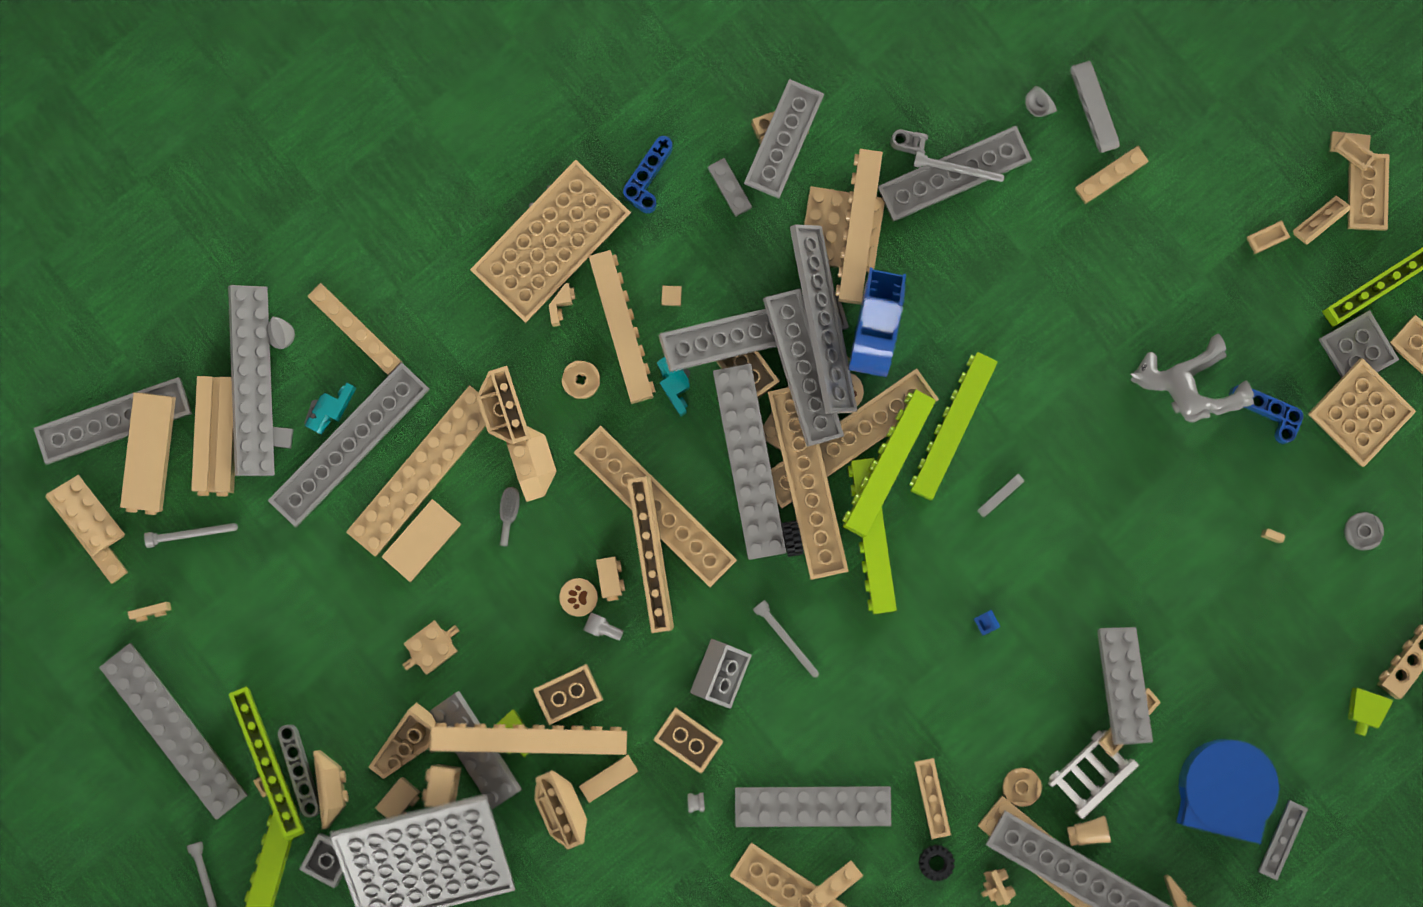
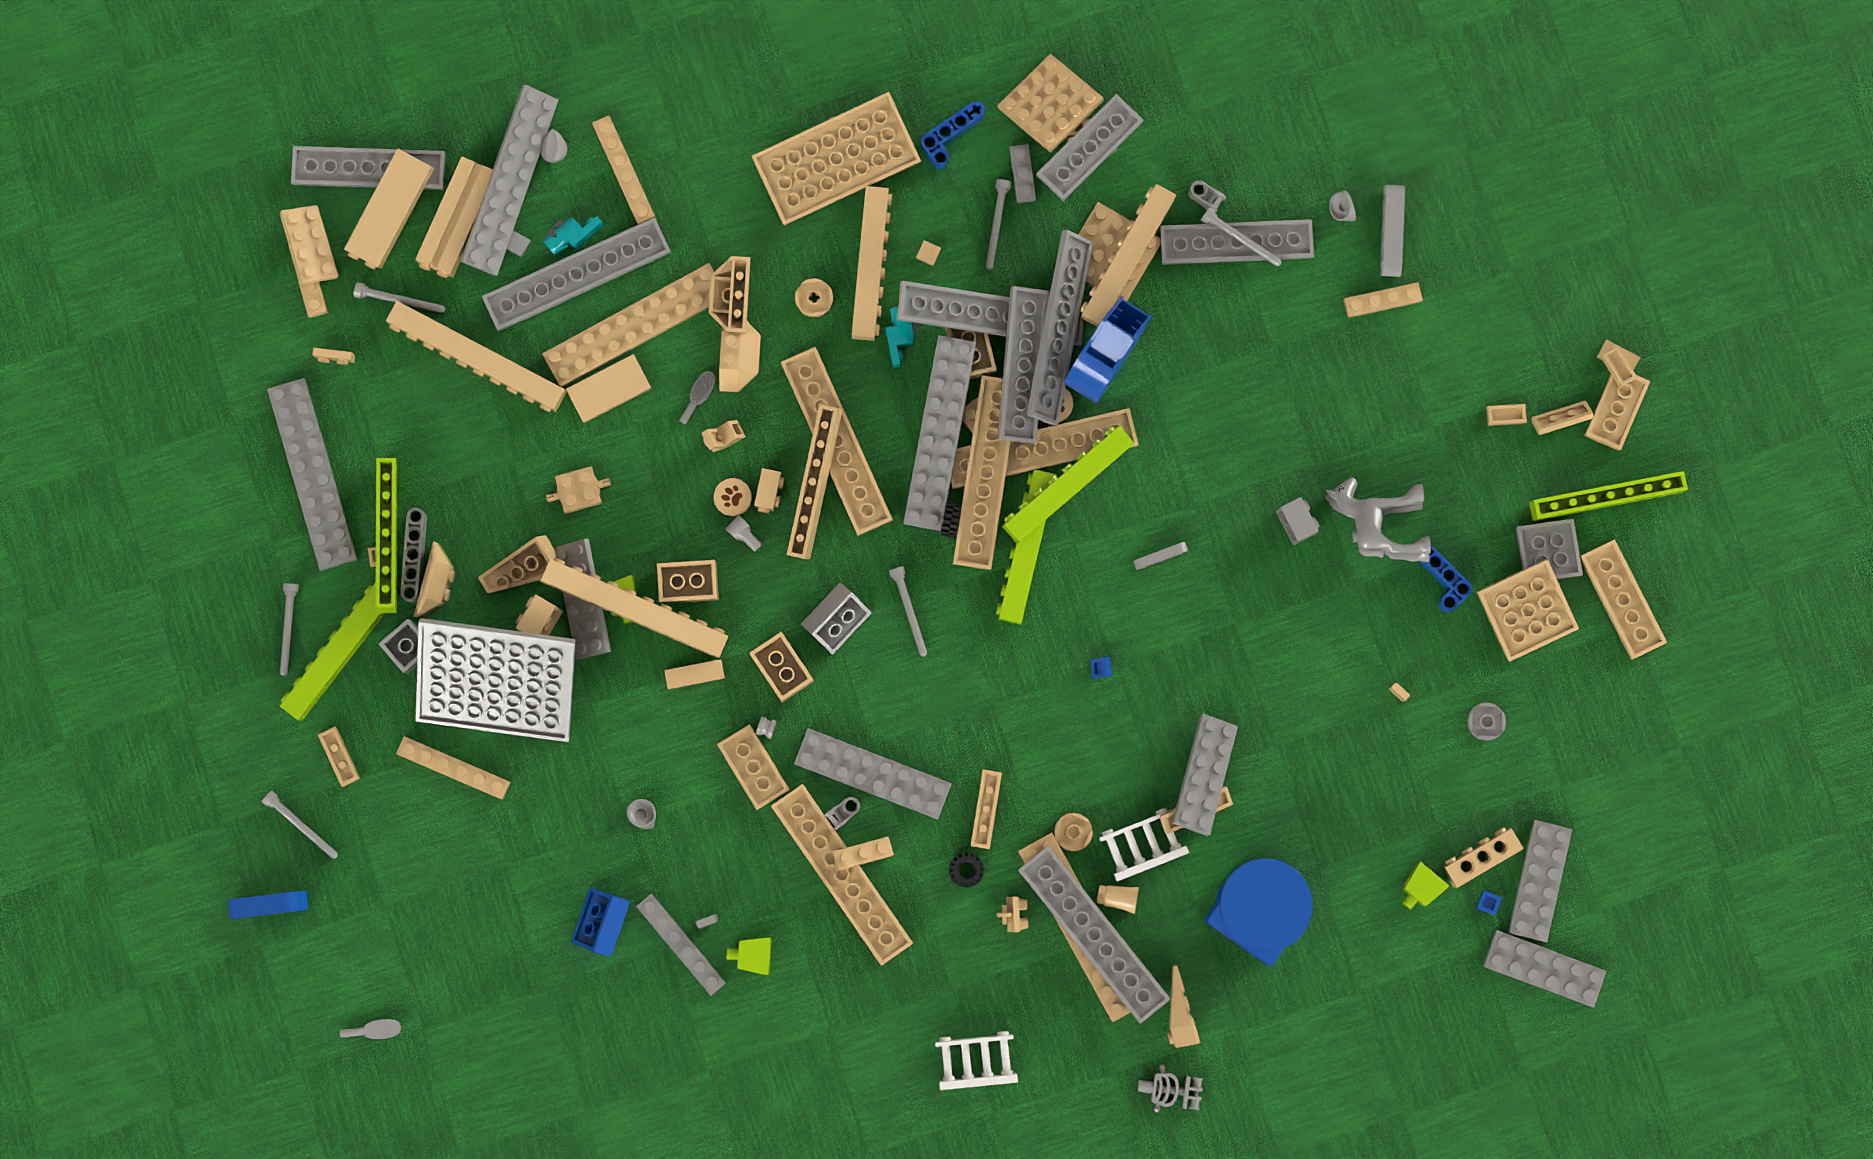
camera: 15 degrees right, 0 degrees up
tan brick [375,777,420,819] -> none
tan wedge [534,770,587,850] -> none
tan slope [549,283,575,327] -> none
lime brick [909,352,998,501] -> none
light grey plate [1257,800,1308,880] -> none
none -> tan brick [386,301,567,412]
none -> tan brick [701,420,745,452]
none -> tan tile [717,724,790,810]
none -> light grey piece [824,797,861,831]
none -> light grey piece [986,179,1011,270]
none -> tan plate [998,54,1104,153]
none -> light grey brick [1276,497,1319,546]

